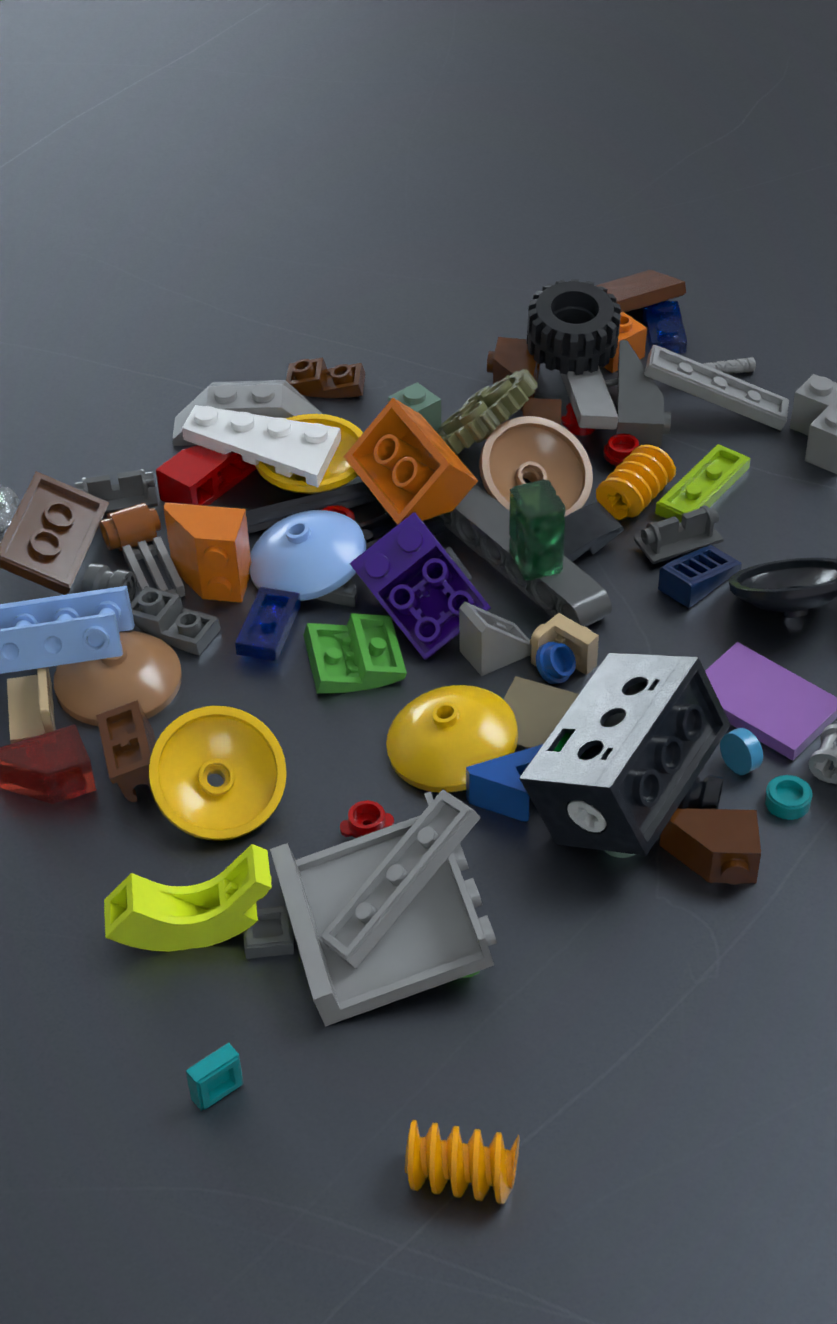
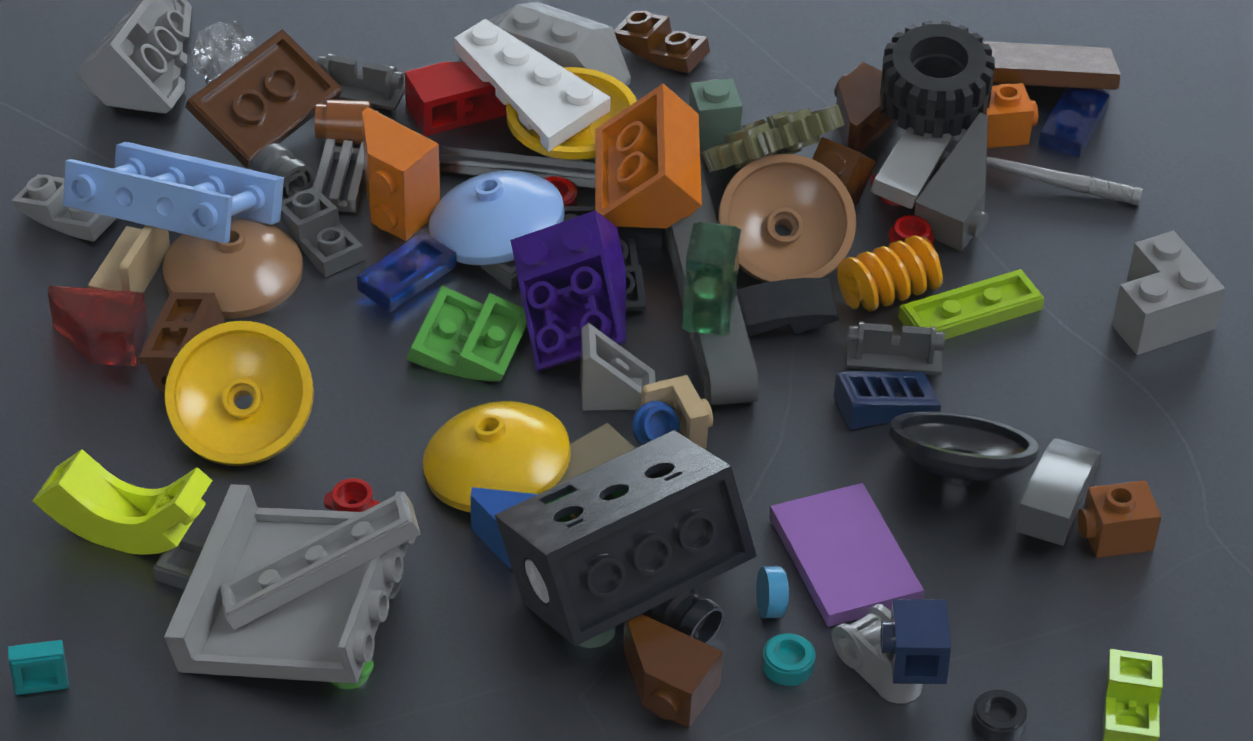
camera: 25 degrees right, 0 degrees up
light grey tile [644,345,789,431] -> none

